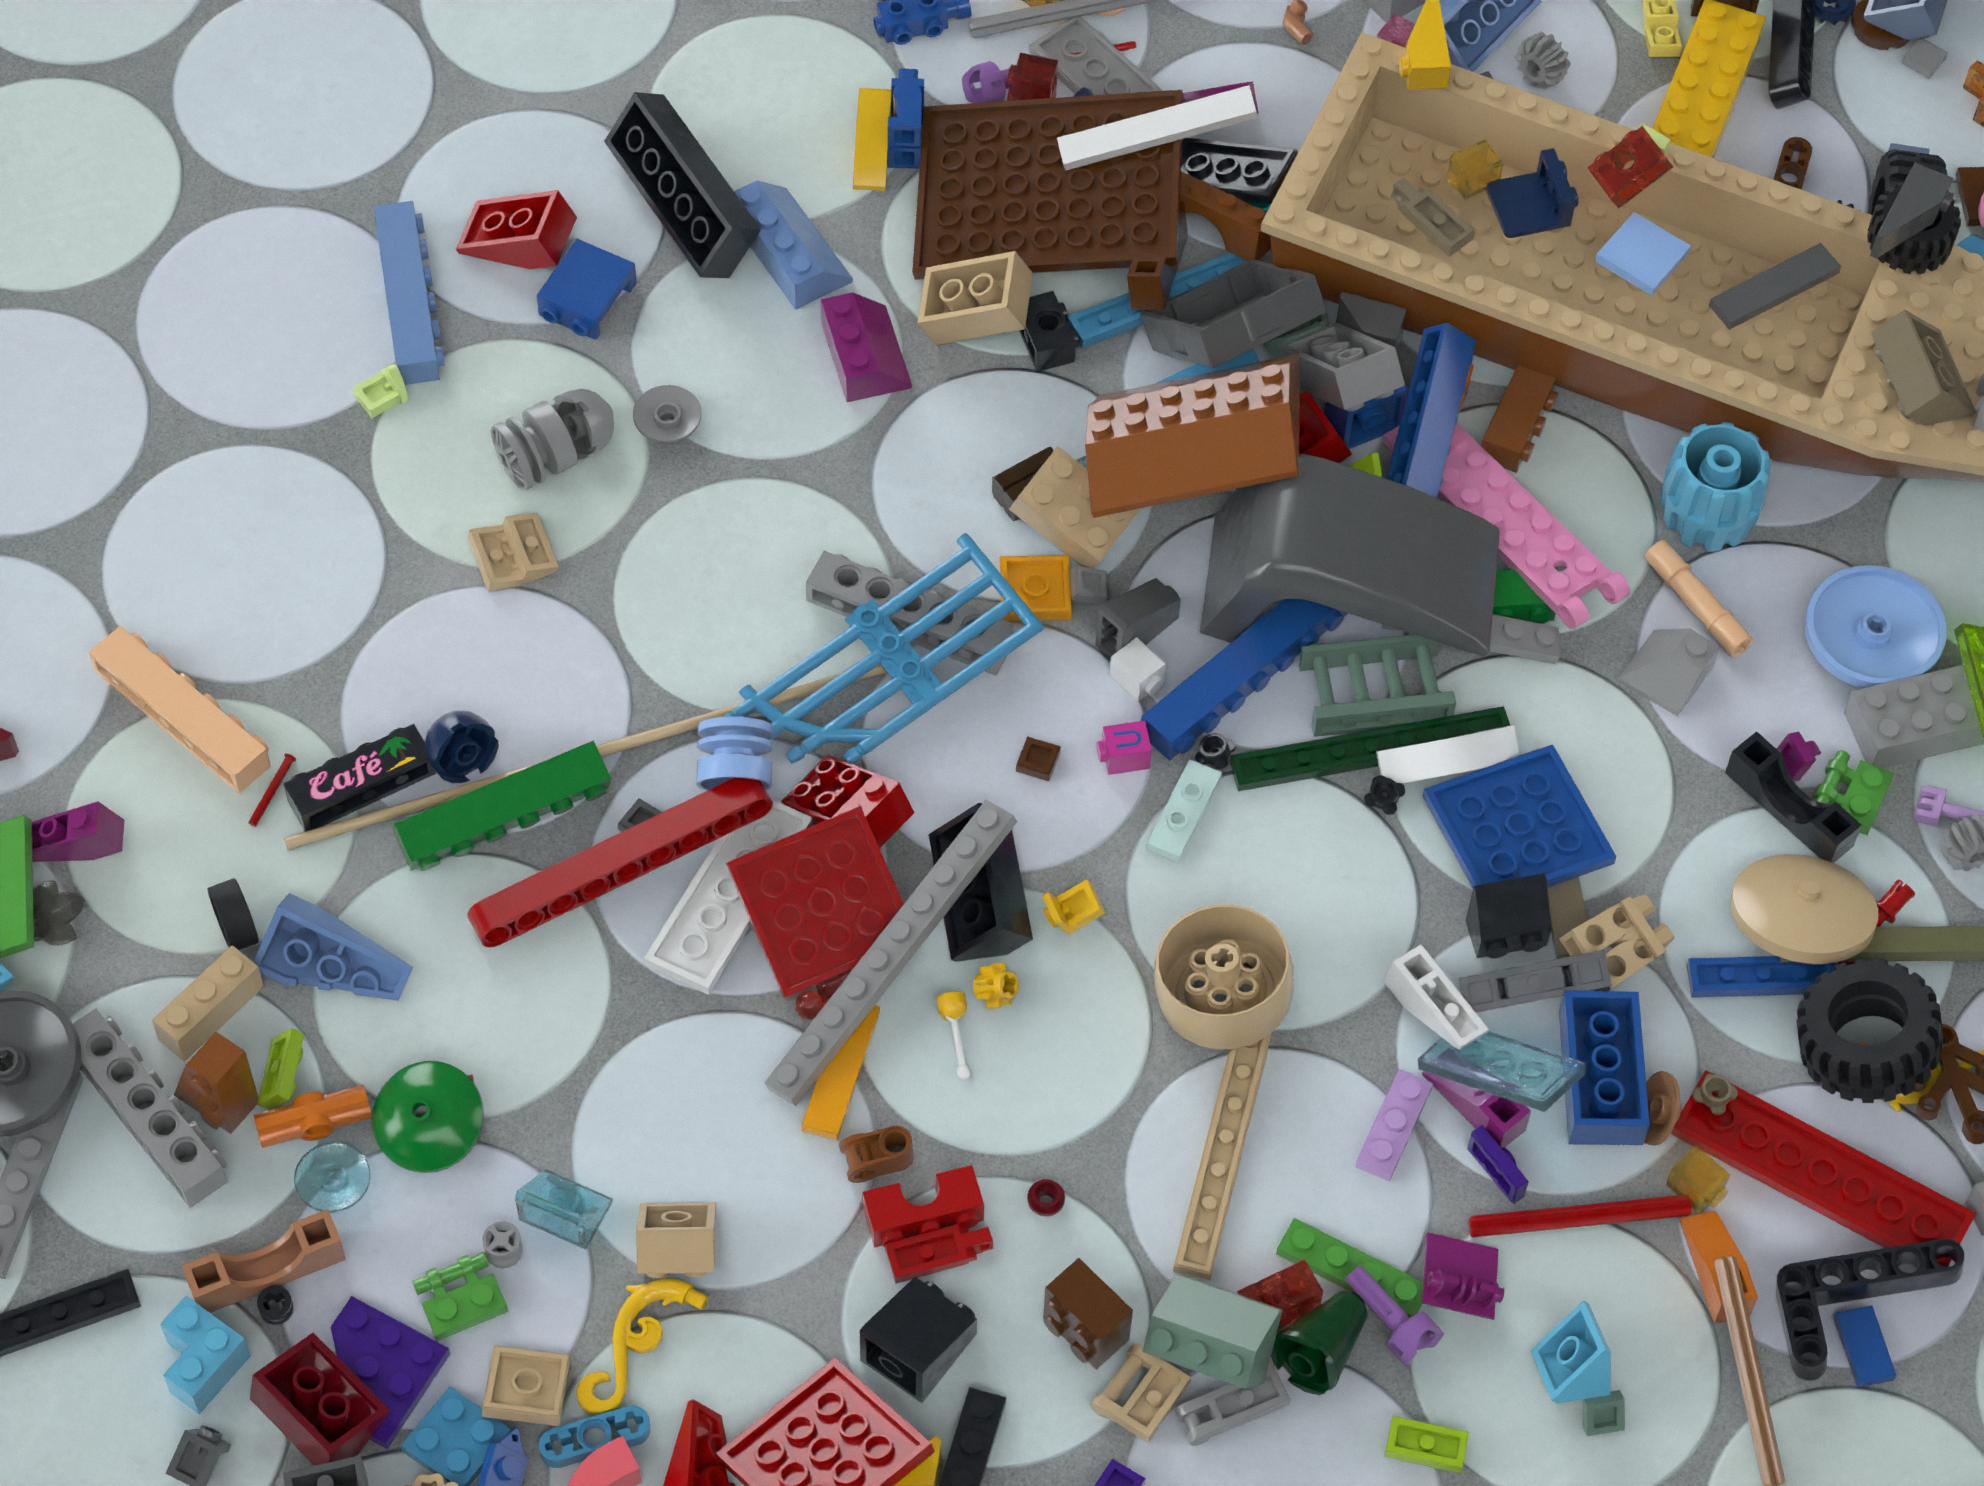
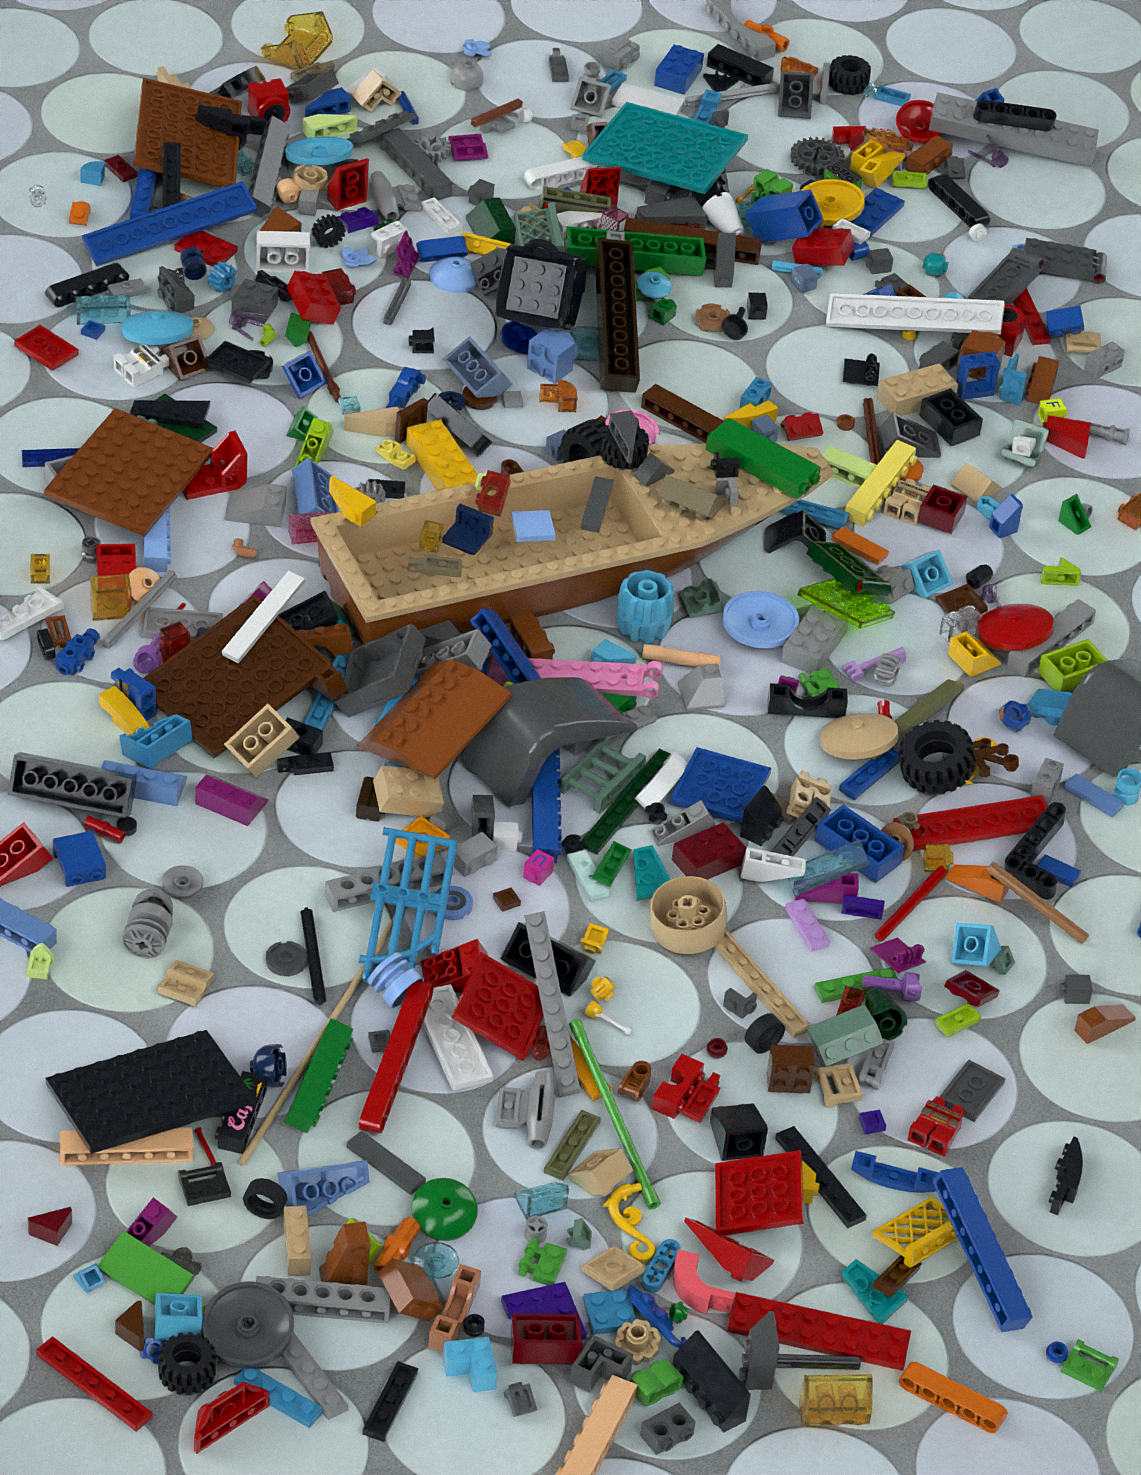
camera: 50 degrees left, 15 degrees down
none -> black plate [45,1030,255,1154]
none -> red pin [84,815,126,843]
none -> black tile [117,817,137,836]
none -> dark azure wedge [119,714,193,768]
none -> pearl dark grey plate [178,1162,231,1206]
none -> dark grey tile [266,941,307,977]
none -> black hinge [277,752,334,775]
none -> black axle [300,907,326,1005]
none -> dark grey tile [347,1131,426,1195]
none -> black plate [368,479,405,499]
none -> dark orange brick [378,1258,443,1321]
none -> medium blue tile [435,886,473,920]
none -> light grey brick [454,832,497,877]
none -> light grey plate [496,1070,555,1149]
none -> olive tile [544,1110,601,1181]
none -> sand green tile [566,1218,592,1250]
none -> bright green piece [569,1019,661,1209]
none -> medium azure slope [591,639,637,664]
none -> green tile [592,841,631,887]
none -> teal wing [633,845,671,901]
none -> dark grey slope [634,453,675,487]
none -> light grey slope [649,800,716,846]
none -> dark red brick [672,822,747,880]
none -> sand green slope [679,578,726,617]
none -> dark grey bracket [723,988,757,1019]
none -> black tyre [744,1013,785,1054]
none -> dark red plate [944,970,1000,1007]

